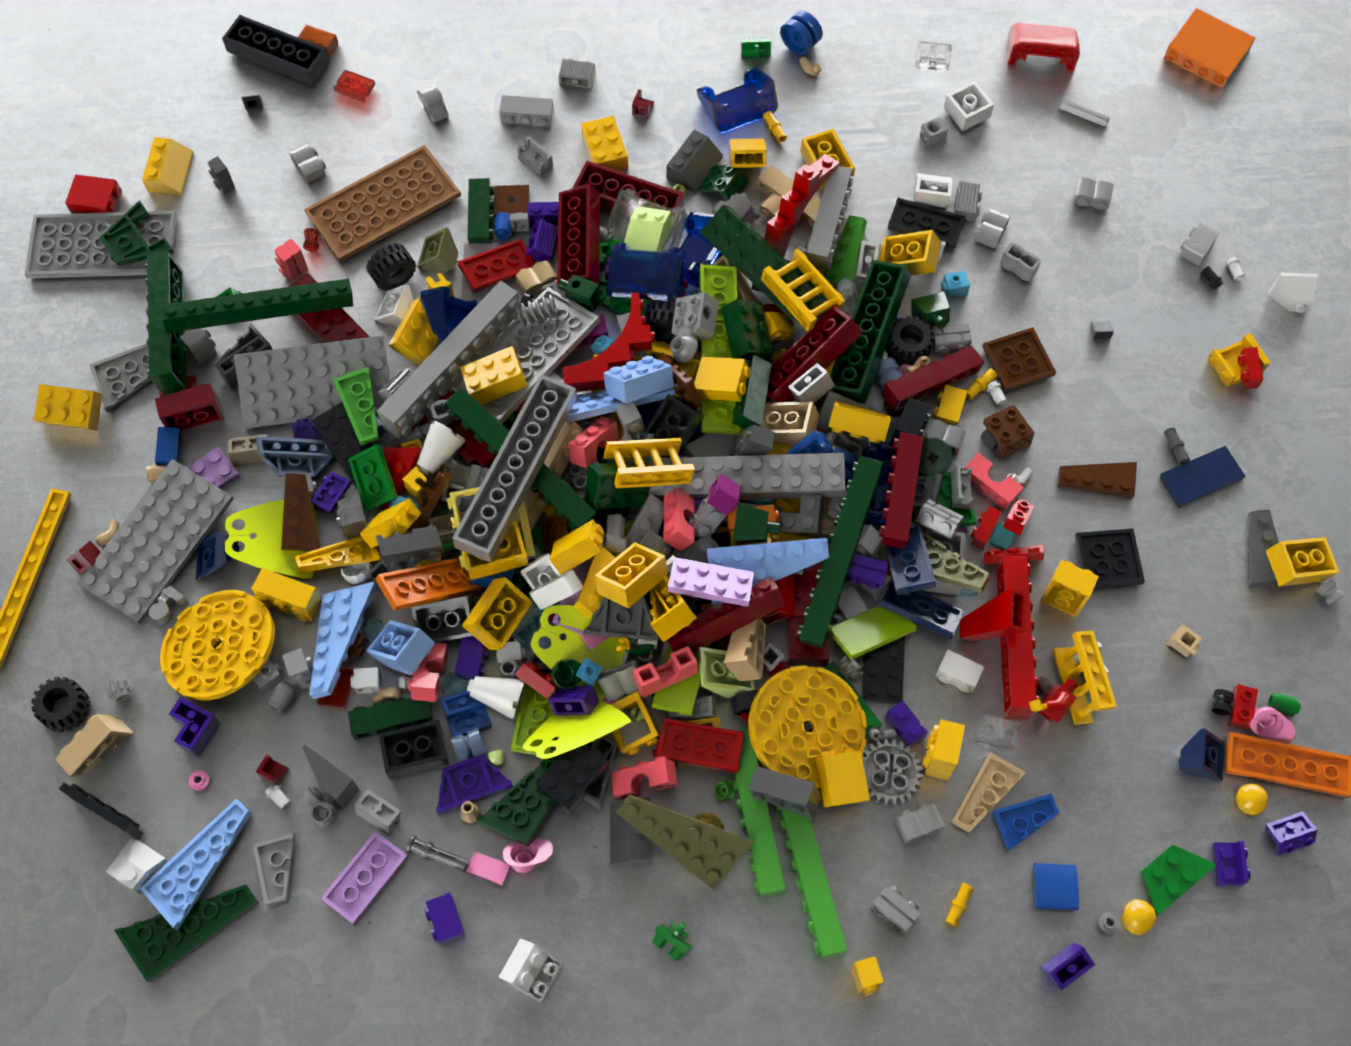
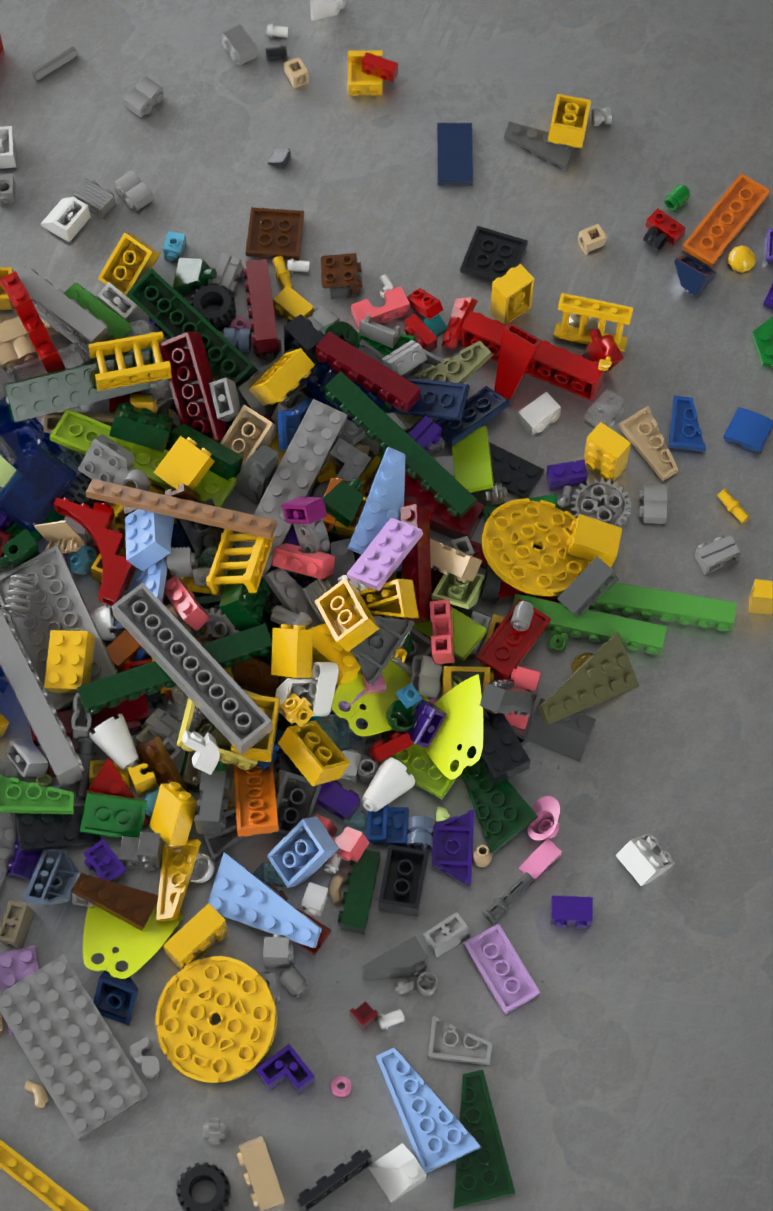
camera: 65 degrees left, 0 degrees up
dark red panel [66,540,100,574] -> none
green hips [652,922,693,961] -> none
black plate [887,197,965,248] -> none
tan arm [904,356,930,374] -> none
light grey brick [1000,243,1041,281] -> none
reddish brown wing [1057,462,1137,498] -> none
dark grey pin [1164,427,1190,465] -> none
bright pink piece [1251,707,1296,744] -> none
none -> tan hinge [34,520,86,553]
none -> medium nougat plate [86,479,277,539]
none -> white brick [182,730,220,775]
none -> yellow brick [279,692,315,728]
none -> tan brick [284,57,309,89]
none -> dark grey wedge [479,679,537,717]
none -> light grey brick [510,601,534,631]

